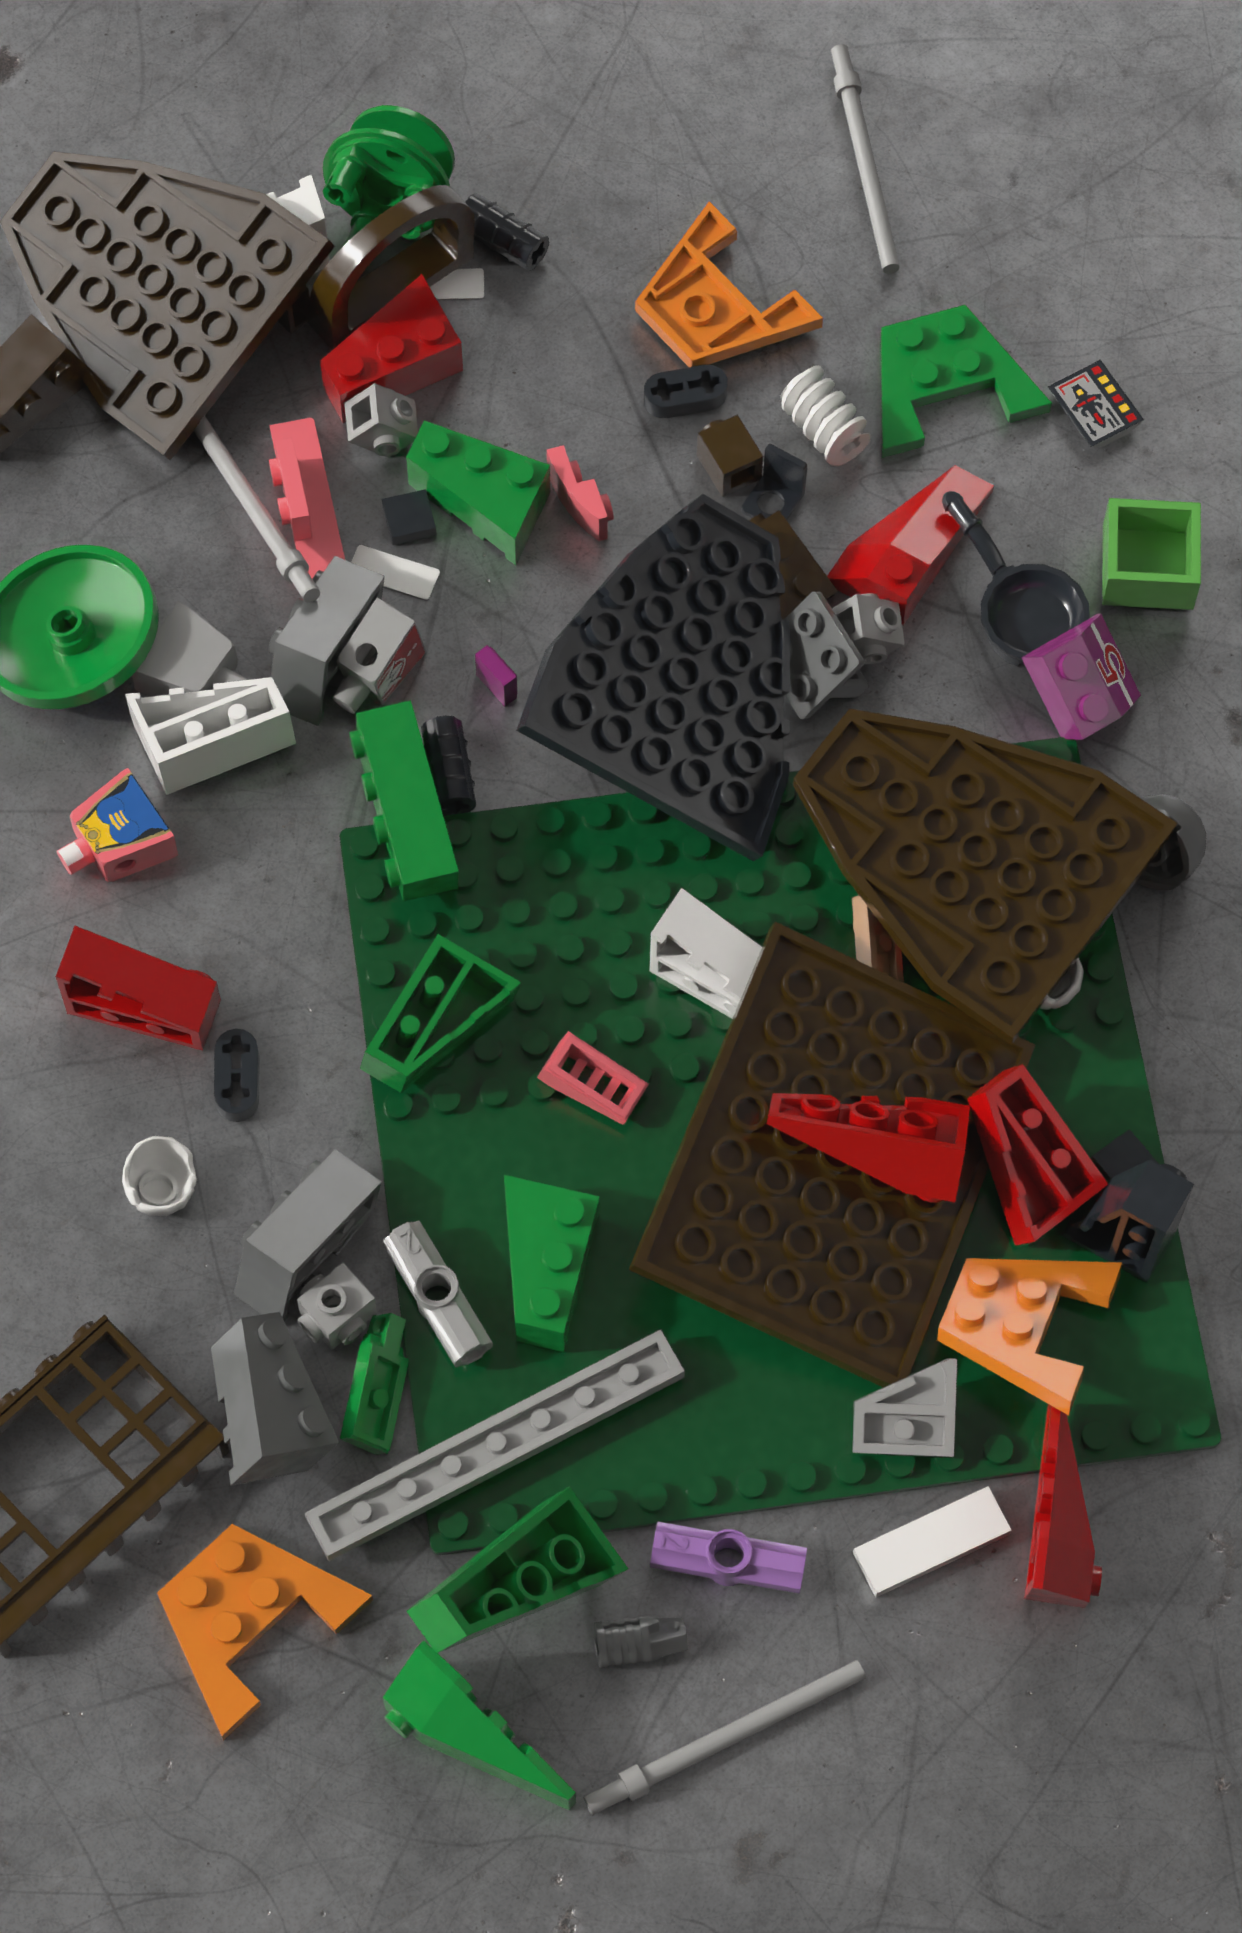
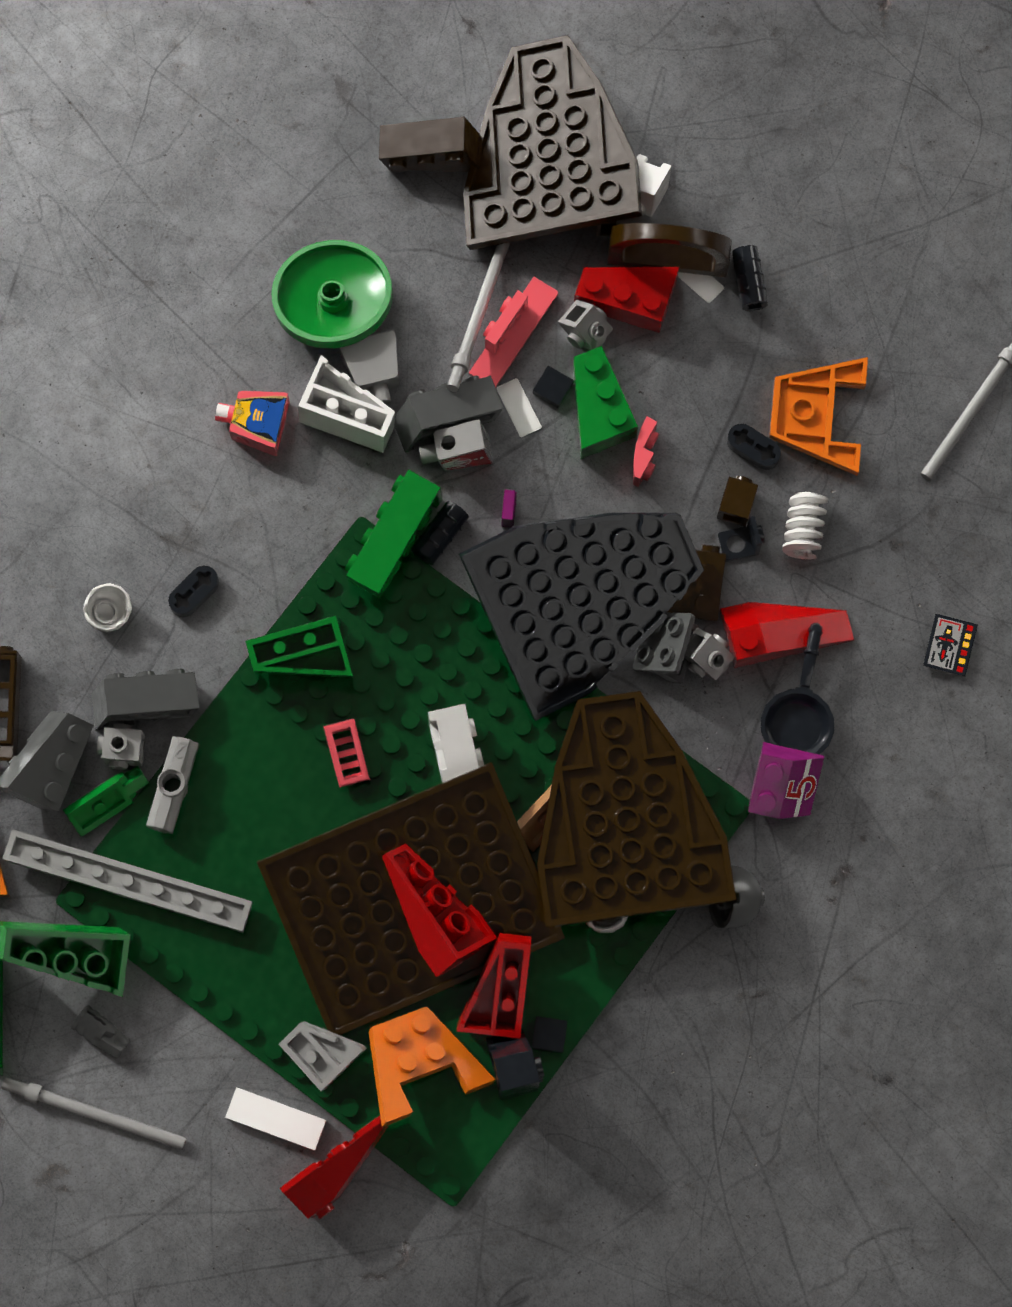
camera: 45 degrees right, 10 degrees up
red wedge [55,925,221,1051] -> none
green piece [322,105,455,248] -> none
green wedge [504,1175,600,1352] -> none
medium lavender piece [650,1522,807,1594] -> none
green wing [880,305,1052,459] -> none
bright green piece [1102,498,1201,610] -> none

